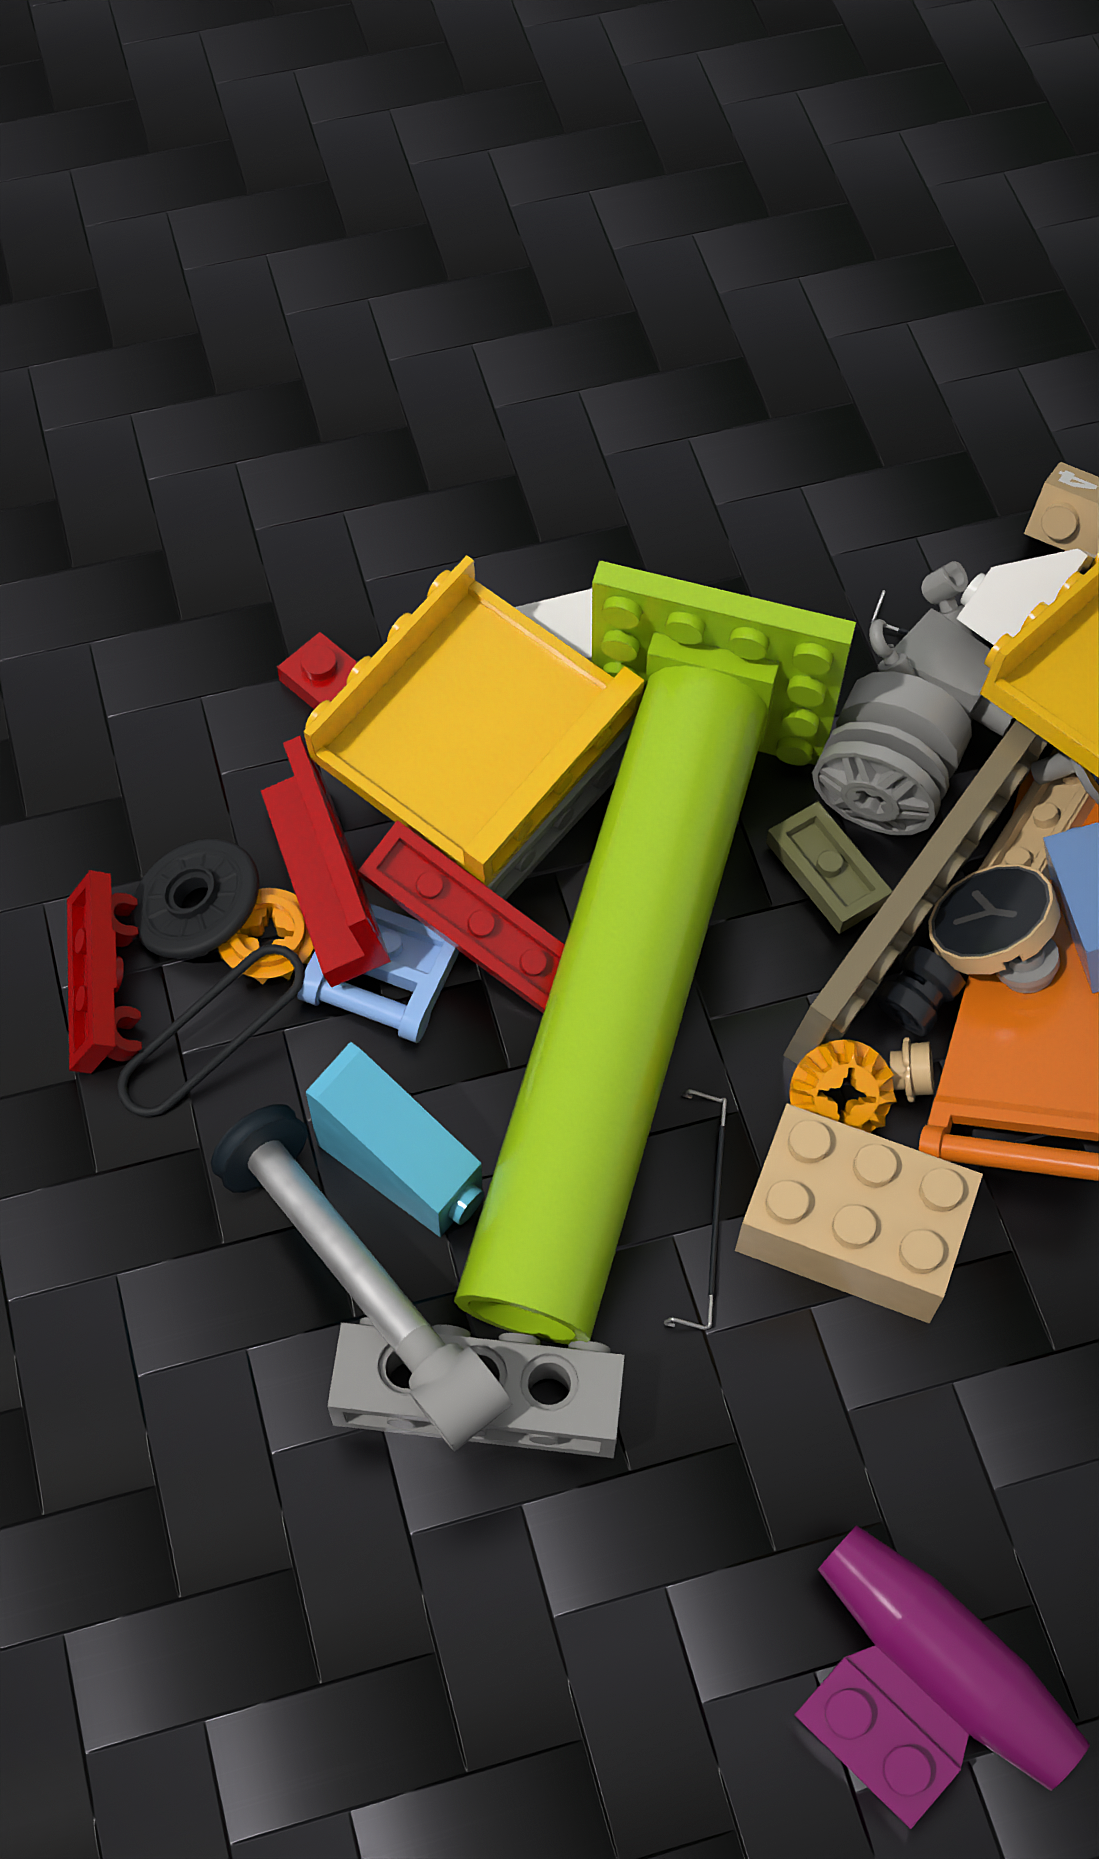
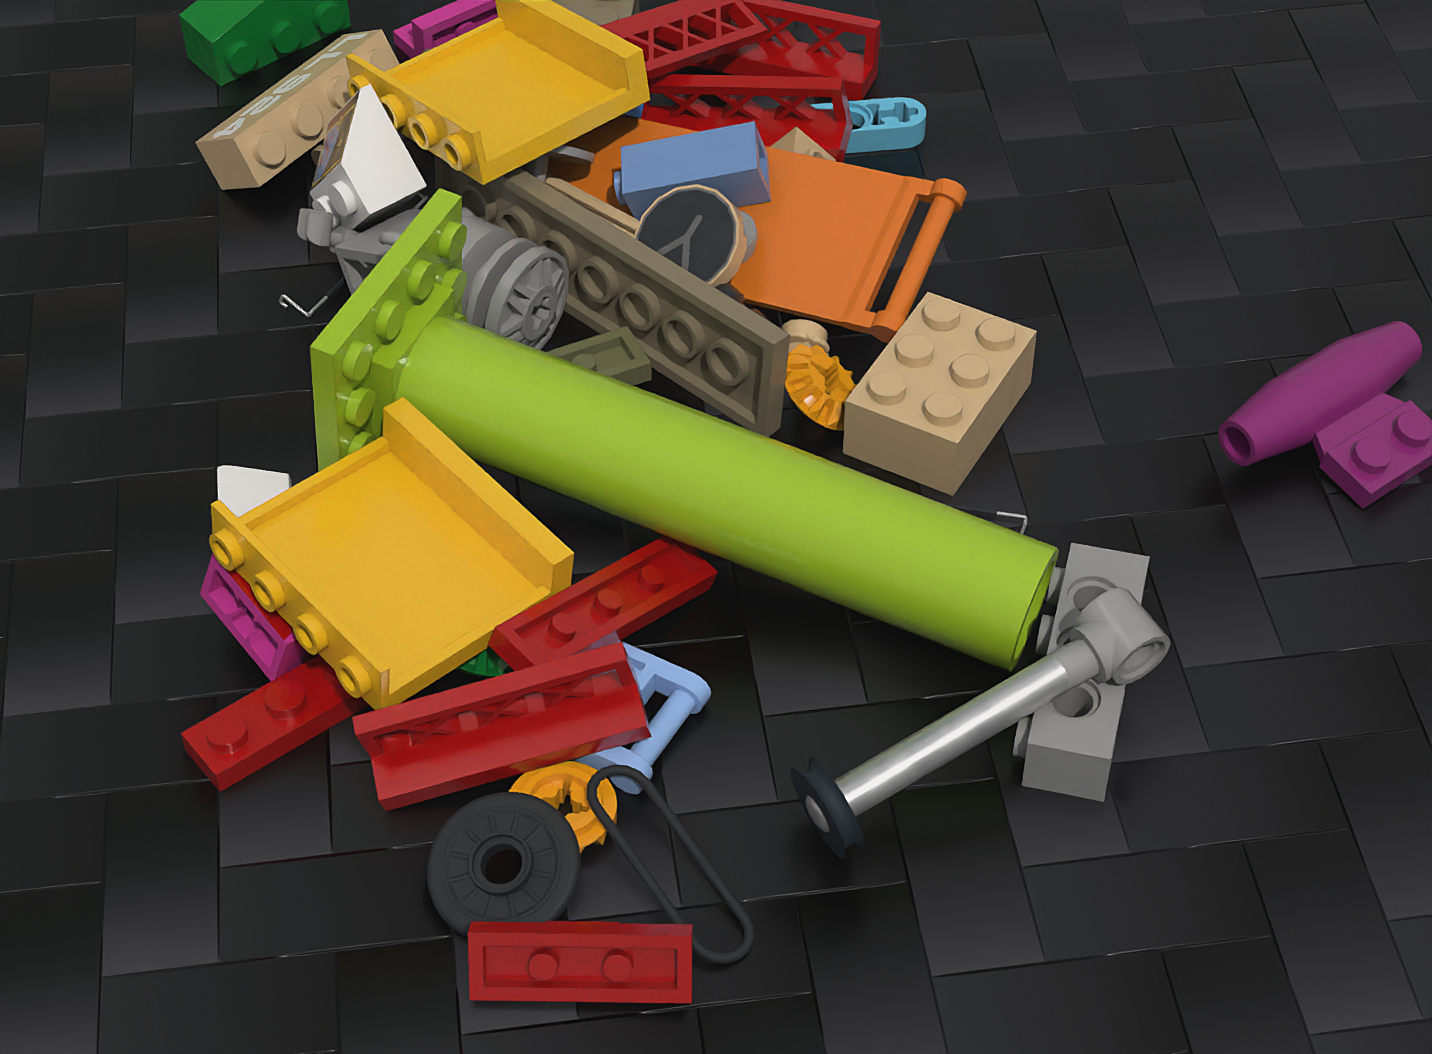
camera: 80 degrees left, 15 degrees down
medium azure slope [306,1042,484,1238] -> none

